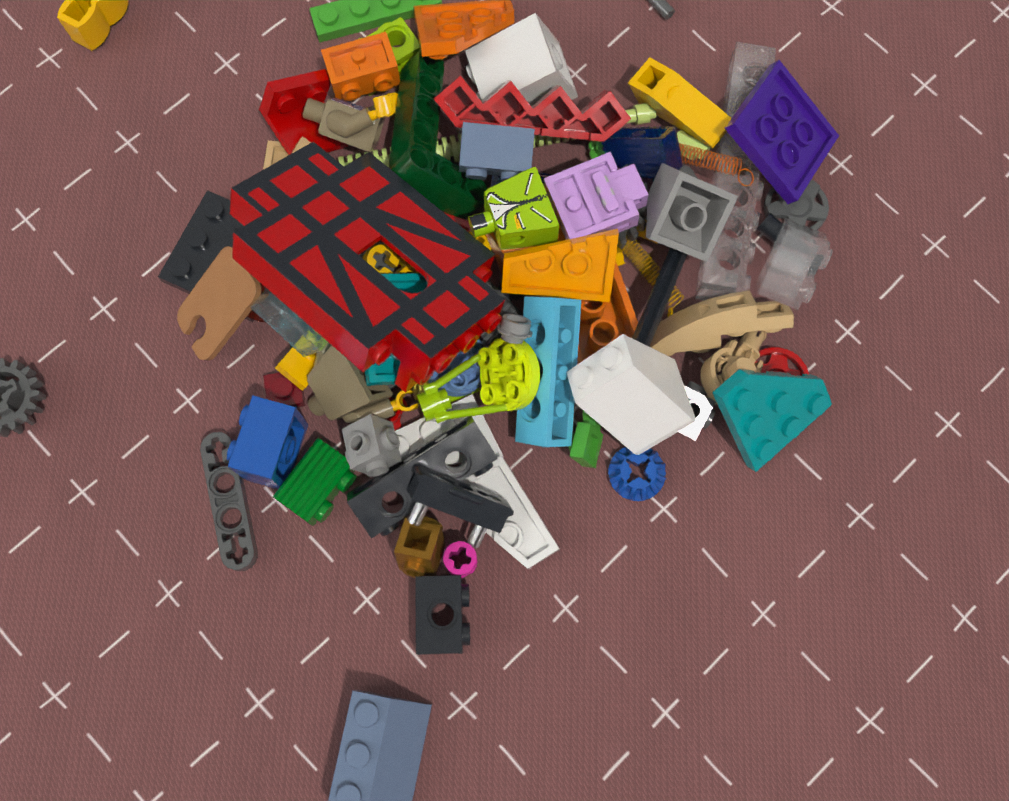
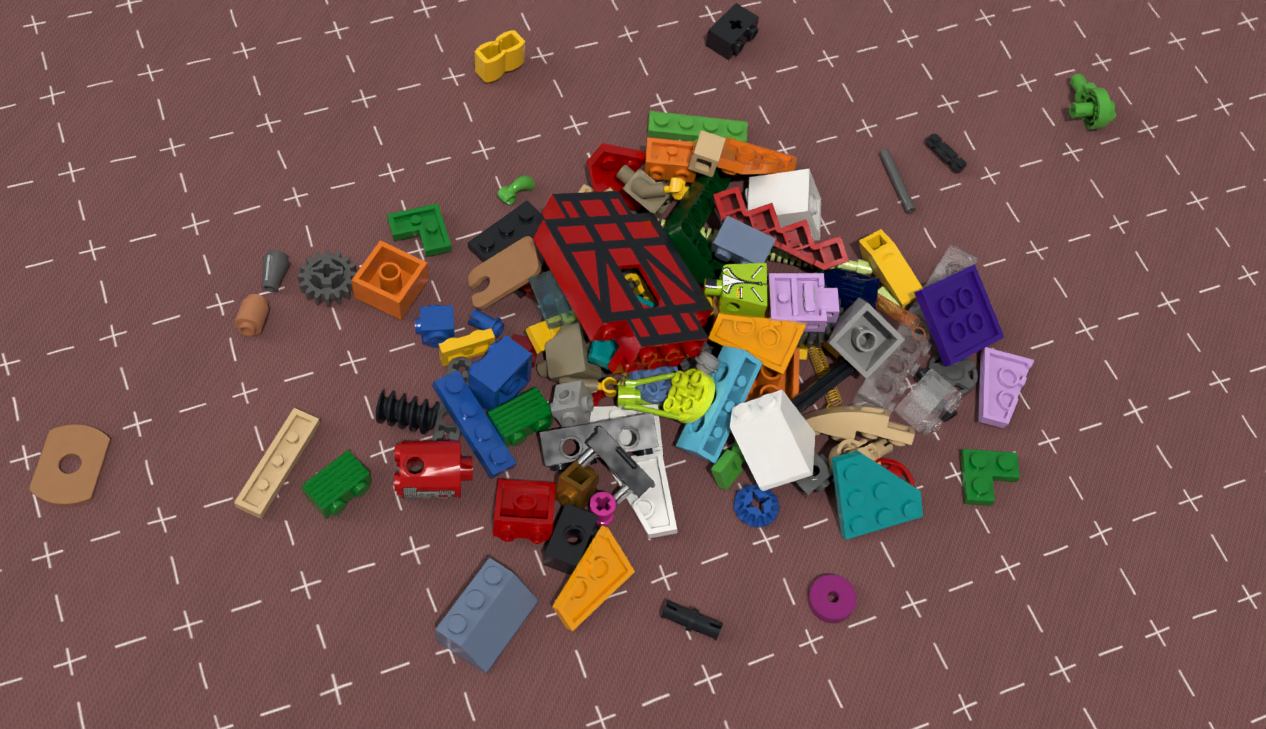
camera: 15 degrees right, 15 degrees down
none -> tan plate [234,408,321,519]
none -> green brick [301,450,372,519]
none -> orange brick [351,240,429,320]
none -> black piece [375,388,440,435]
none -> green plate [387,203,452,257]
none -> red cylinder [394,441,473,499]
none -> blue brick [415,304,455,348]
none -> blue plate [432,370,517,479]
none -> yellow plate [439,328,495,366]
none -> blue pin [468,309,505,338]
none -> red plate [493,479,556,544]
none -> bright green arm [498,175,535,205]
none -> light orange wing [552,526,635,631]
none -> black pin [661,600,723,641]
none -> tan brick [688,130,726,177]
none -> magenta piece [808,575,857,623]
none -> green plate [960,449,1020,506]
none -> lavender wing [978,347,1034,428]

